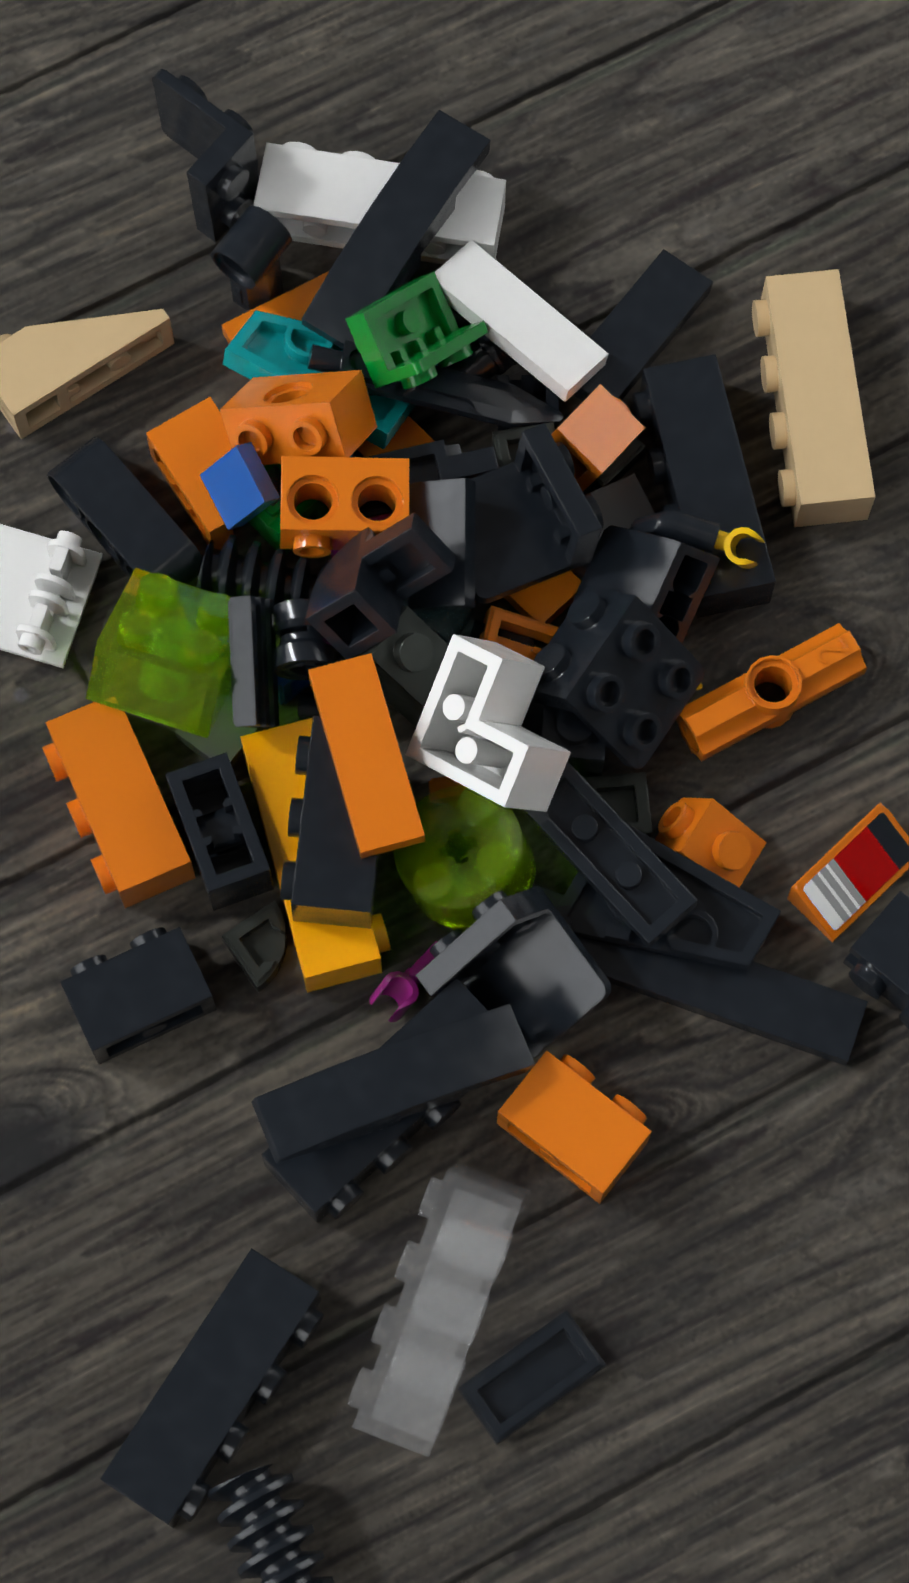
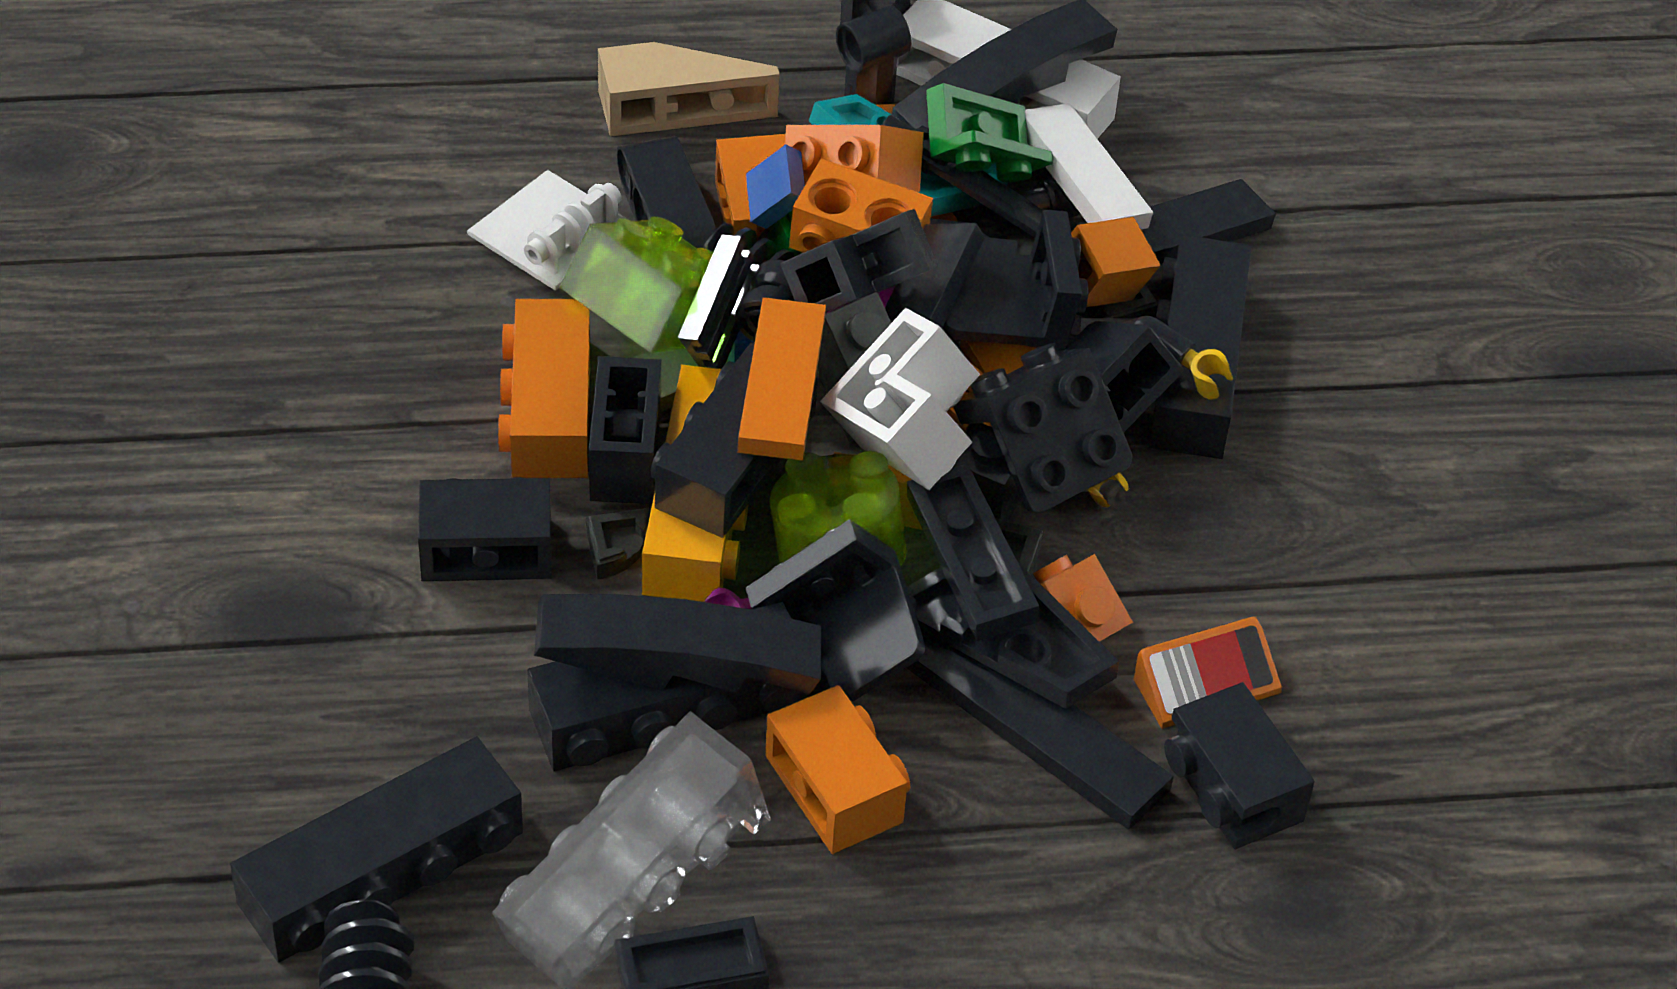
camera: 20 degrees right, 25 degrees down
orange piece [676,623,867,762] -> none
tan brick [752,269,875,527] -> none

